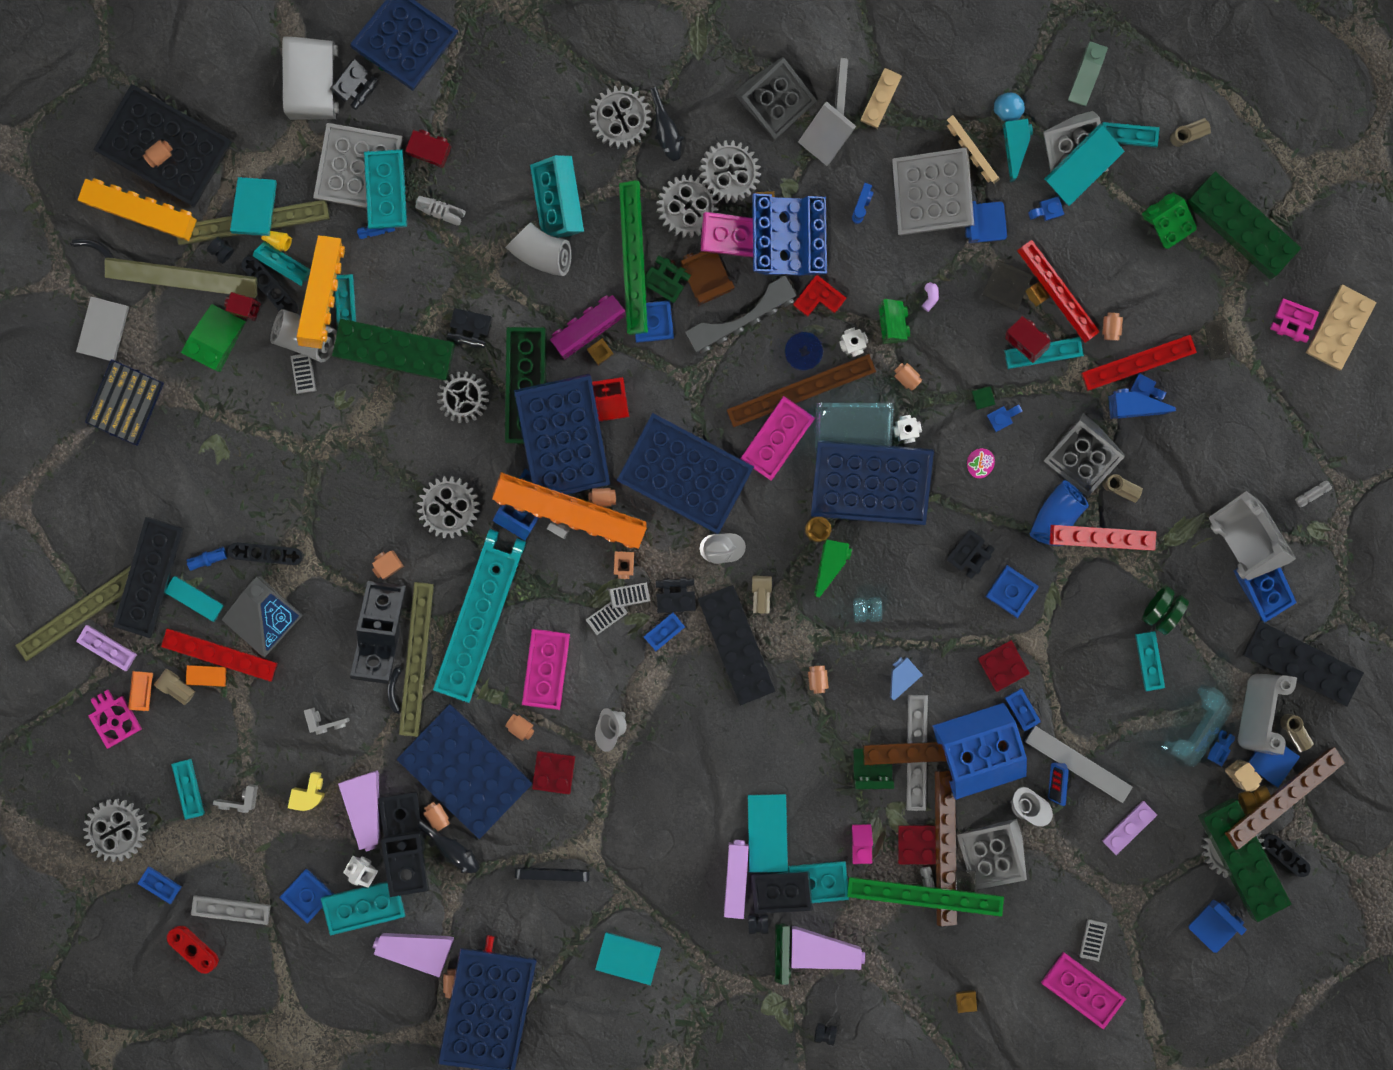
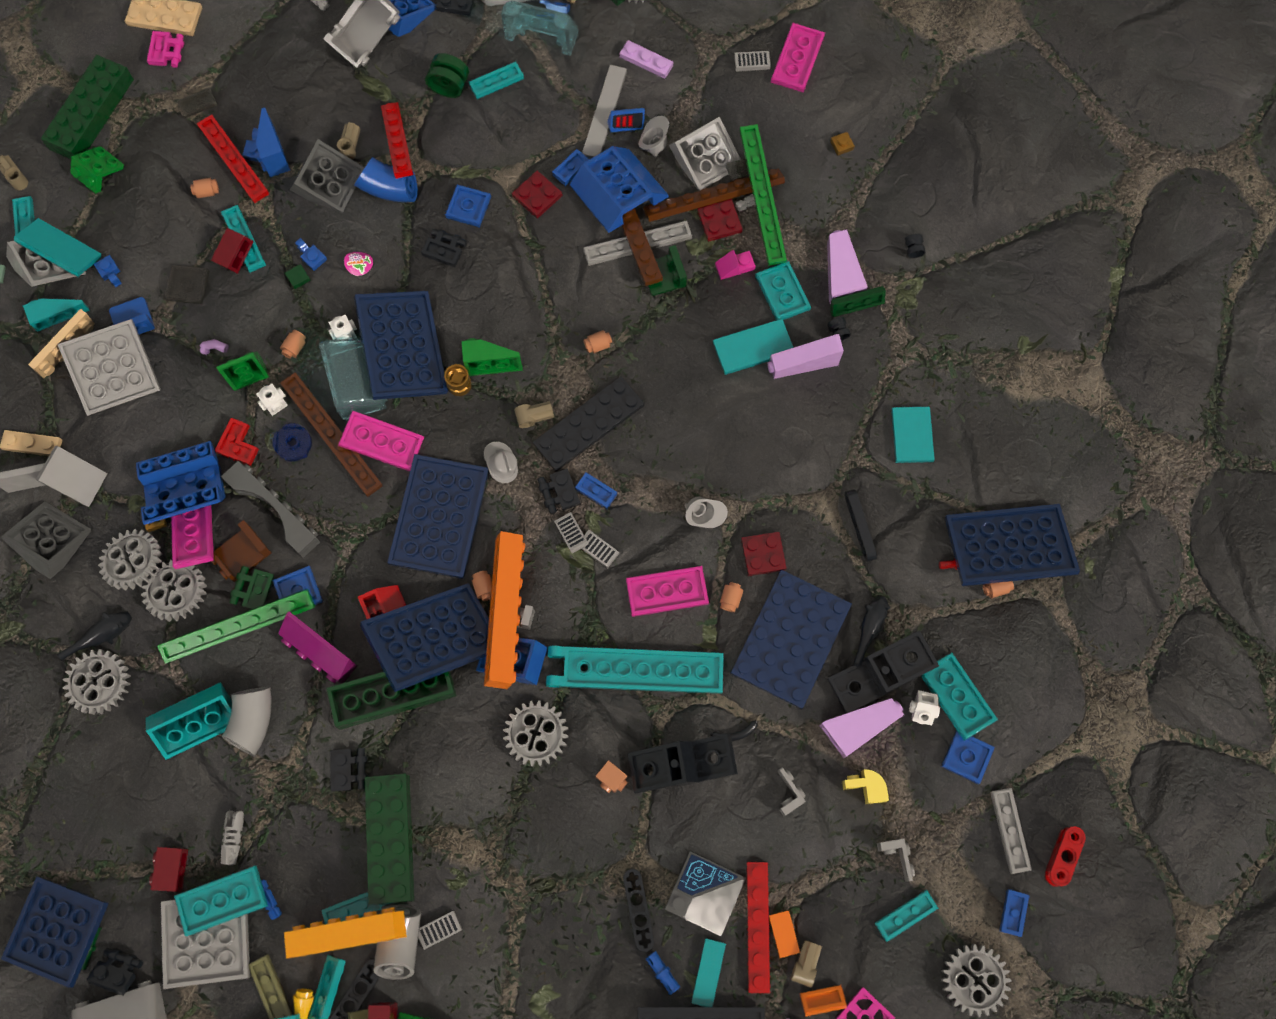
camera: 105 degrees left, 15 degrees down
lavender slope [373,933,454,977] -> none
olive tile [399,582,434,737] -> none
nougat brick [423,802,450,832] -> none
light grey gear [437,371,489,423] -> none
pearl gold plate [587,338,614,366] -> none
nougat brick [614,551,635,579] -> none
black plate [751,871,813,914] -> none
blue plate [852,183,874,224] -> none
clear light blue wheel [853,597,882,623] -> none
medium blue slope [890,657,922,700] -> none
dark azure hair [994,92,1025,121] -> none
red plate [1017,240,1100,343] -> none
pearl gold plate [1025,282,1050,306] -> none

